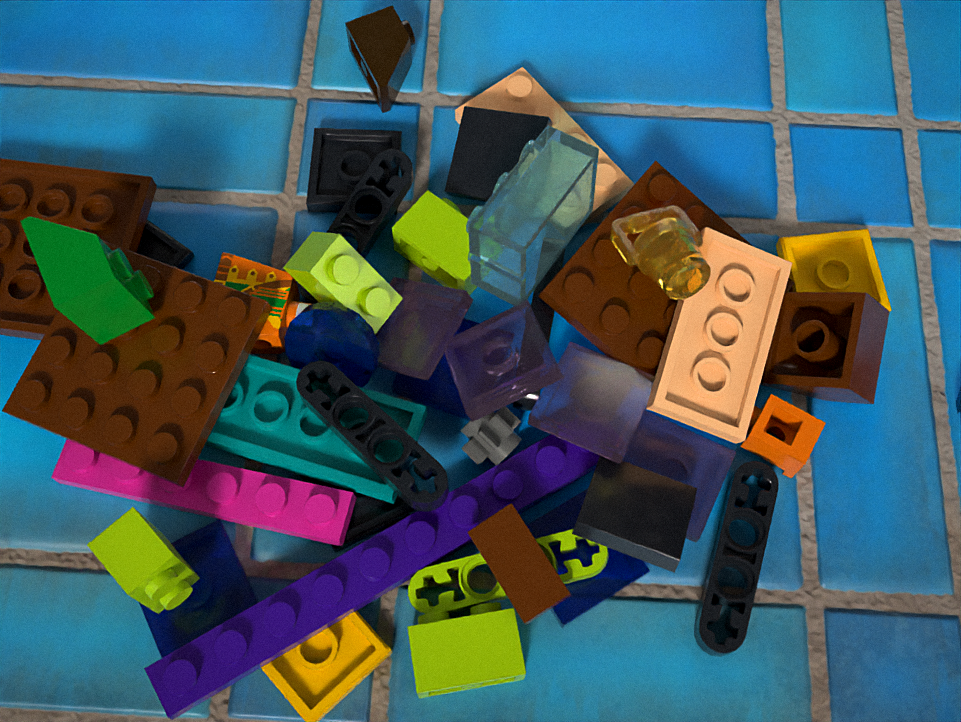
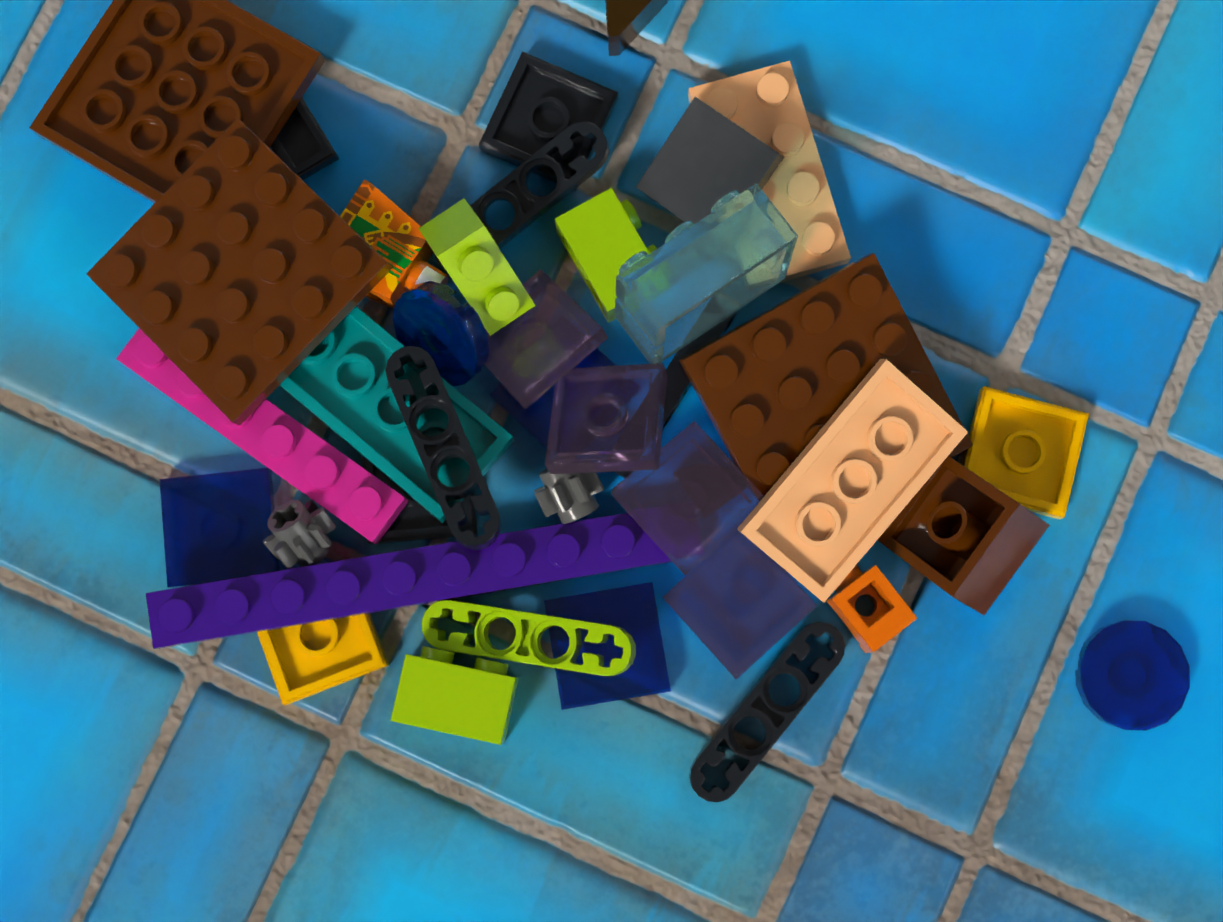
camera: 25 degrees right, 15 degrees up
green slope [20,216,155,345] -> none
lime brick [87,507,200,614] -> none
reddish brown tile [467,503,571,625] -> none
black tile [572,453,698,573] -> none
clear yellow piece [610,205,711,300] -> none
none -> dark grey gear [263,500,336,569]

